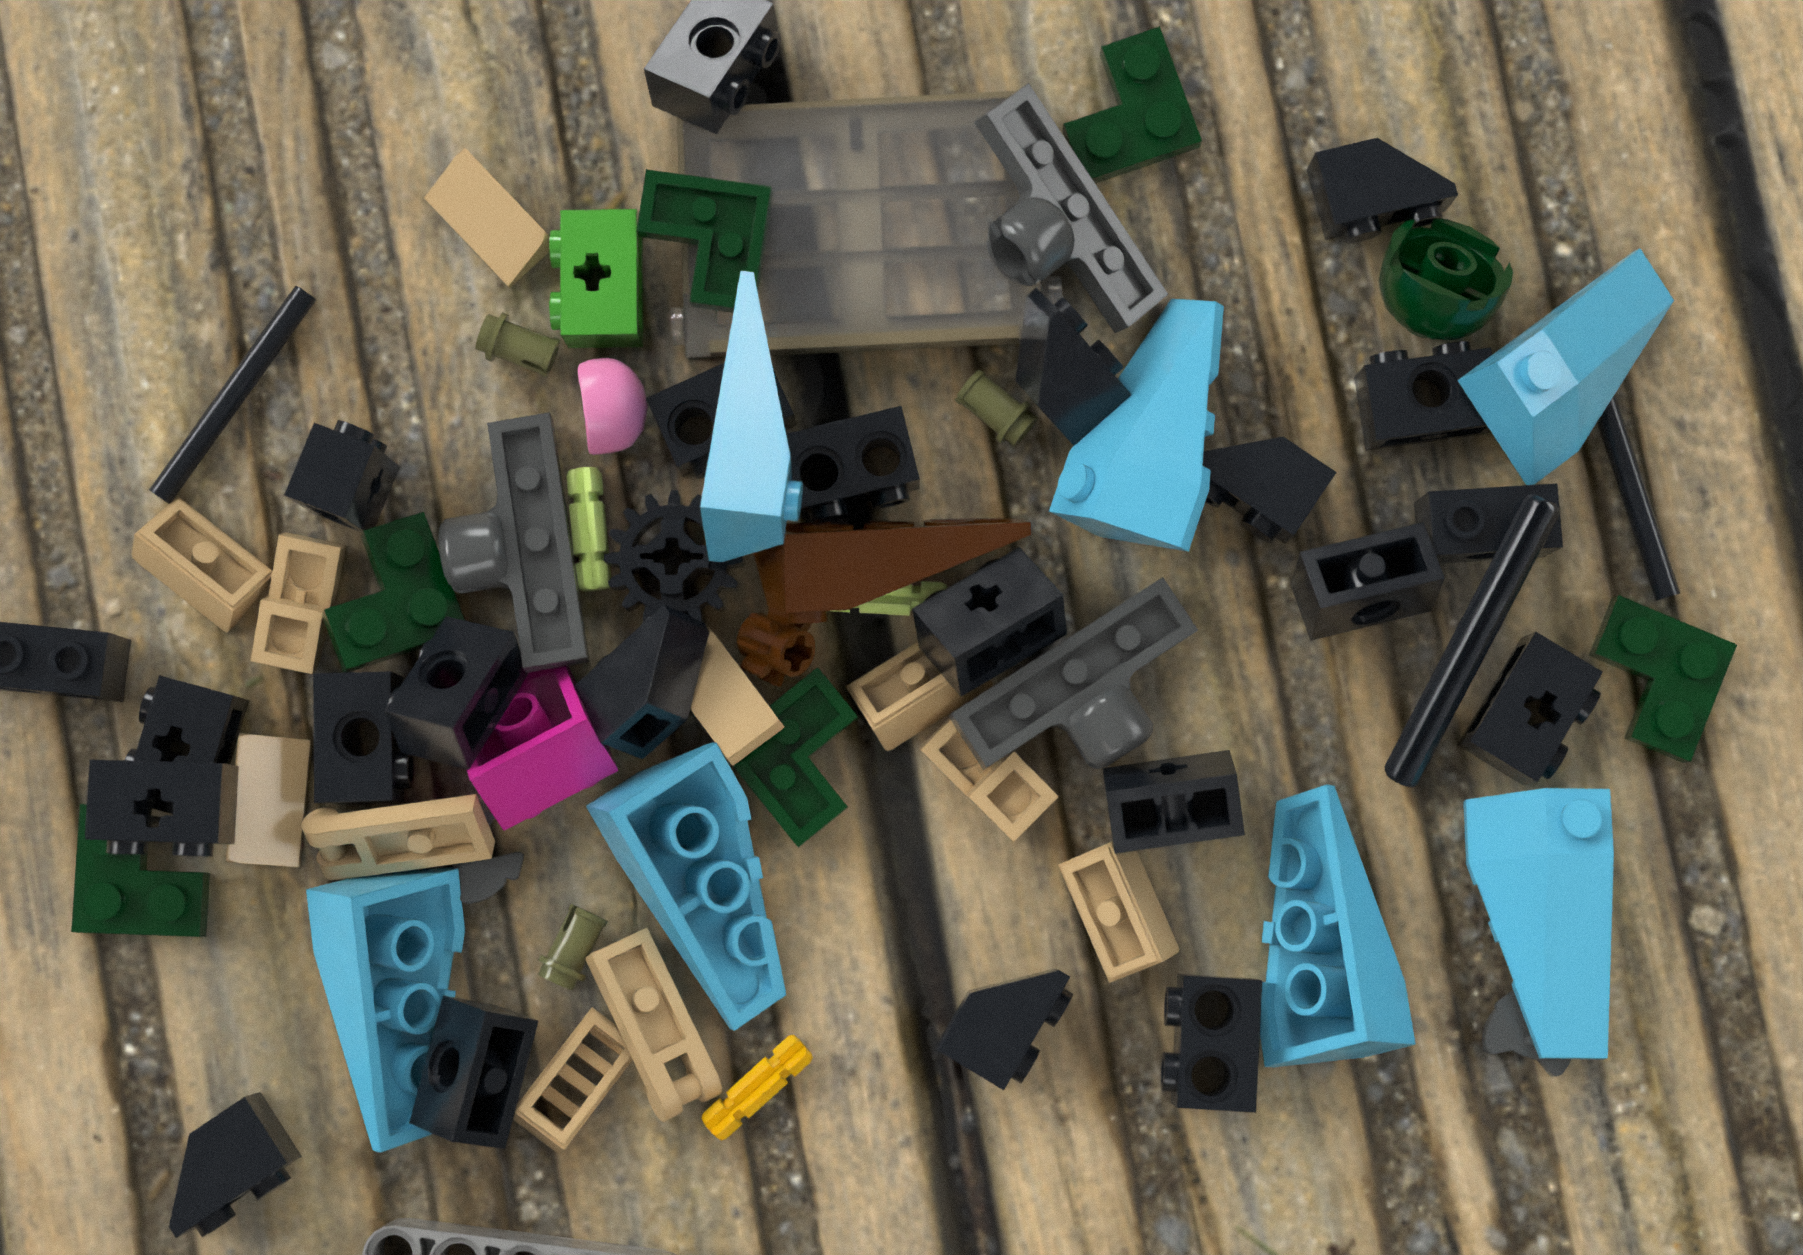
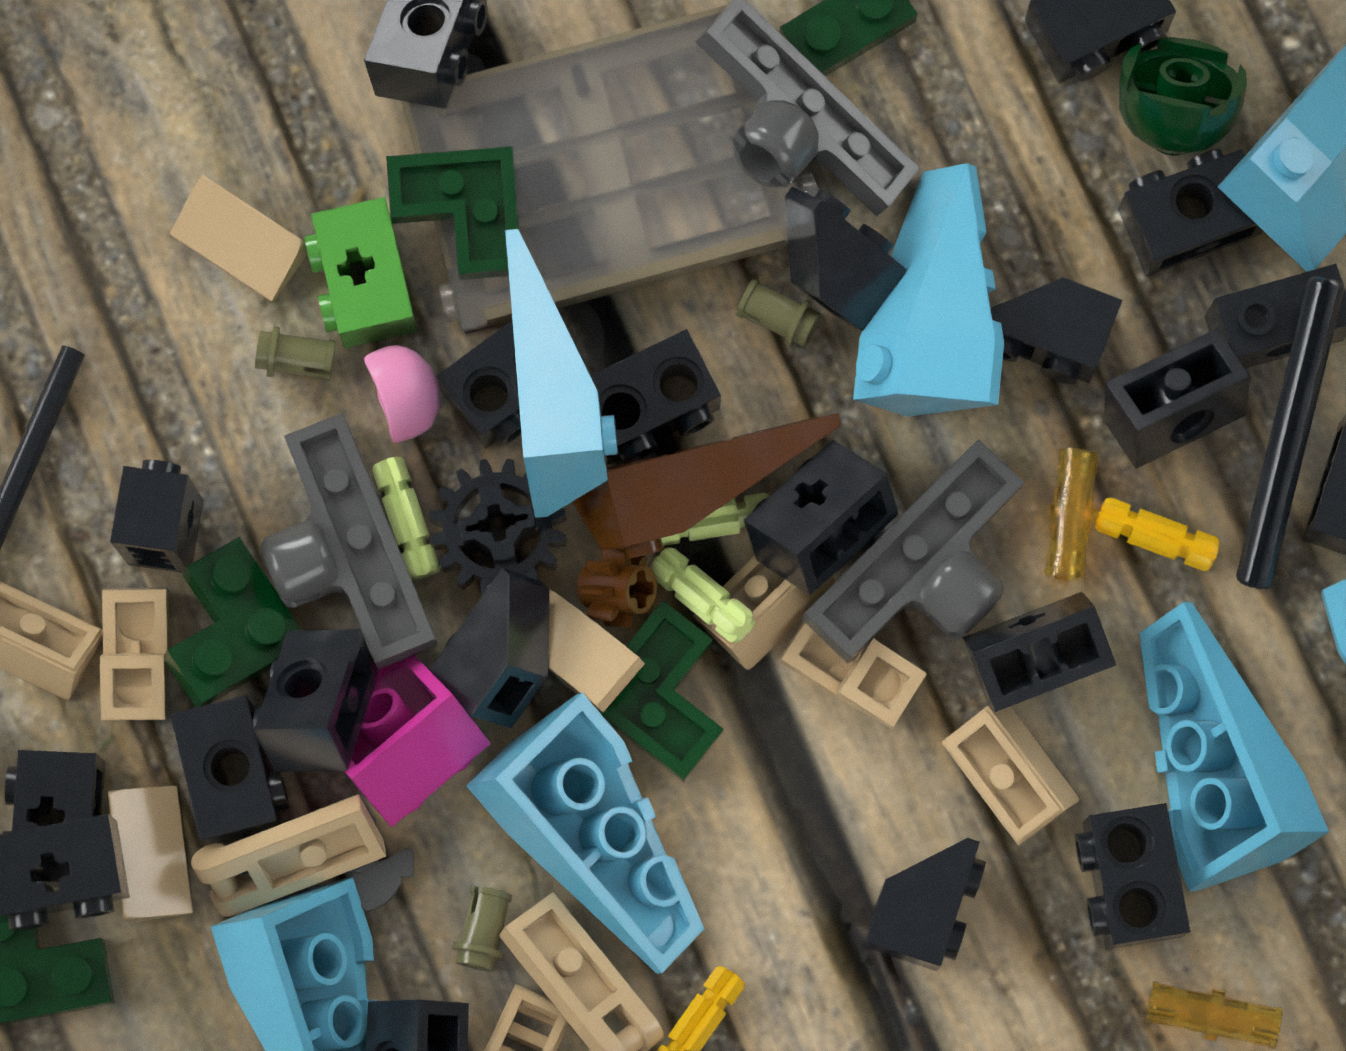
camera: 15 degrees left, 5 degrees down
none -> yellowish green axle [650,548,755,643]
none -> clear yellow pin [1044,448,1100,581]
none -> yellow axle [1095,497,1220,571]
none -> clear yellow pin [1145,981,1283,1049]

